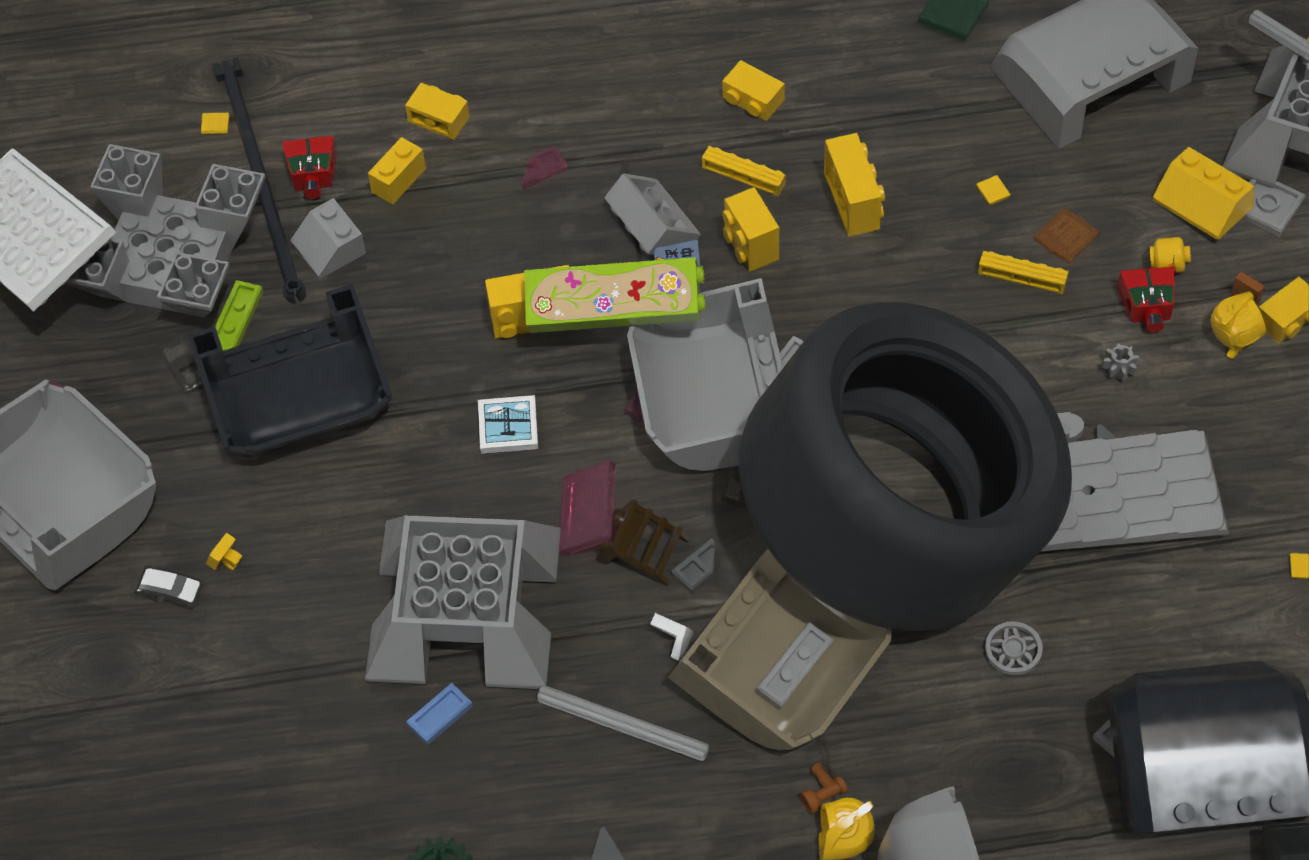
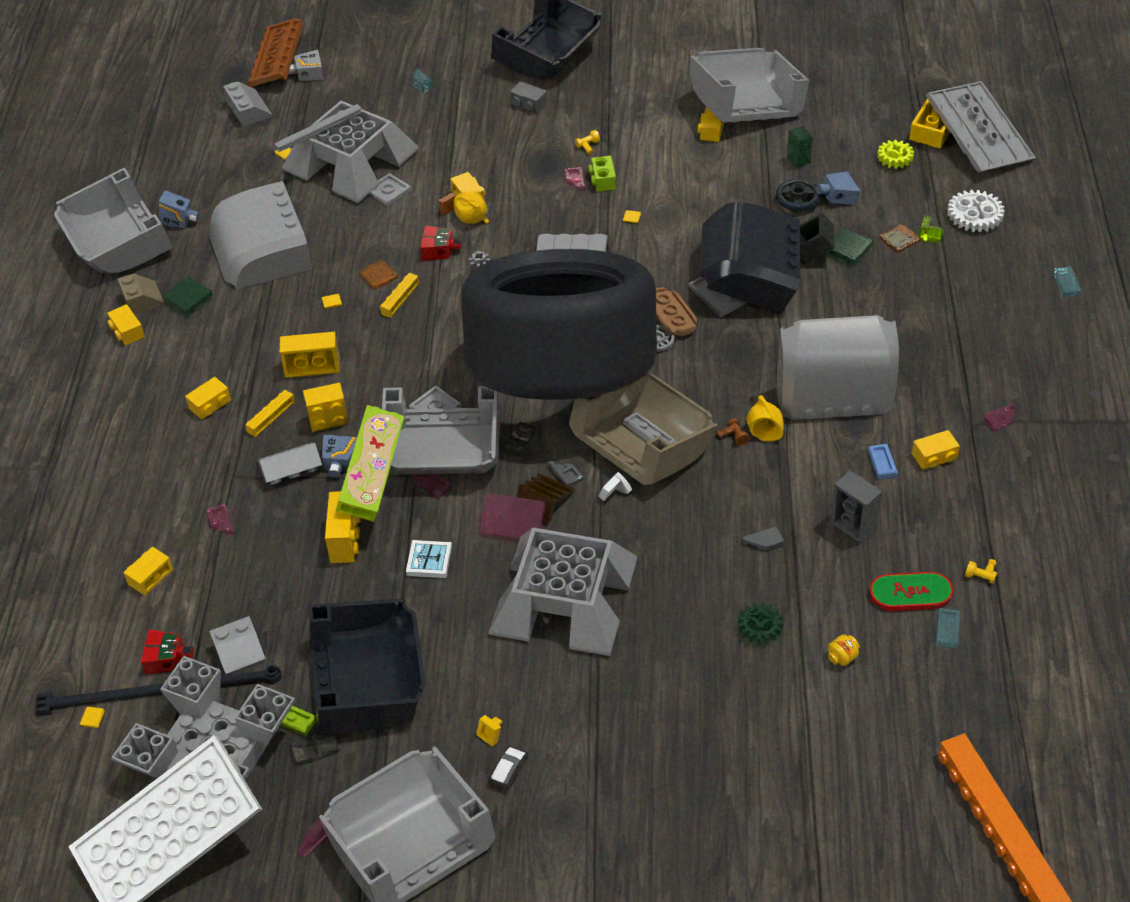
camera: 80 degrees left, 10 degrees down
yellow brick [368,137,426,205] -> none
medium blue tile [406,683,473,746] -> none
light grey axle [537,685,709,761] -> none
yellow head [1150,237,1191,274] -> none
yellow slope [1153,147,1255,240] -> none
none -> medium nougat tile [656,288,697,336]

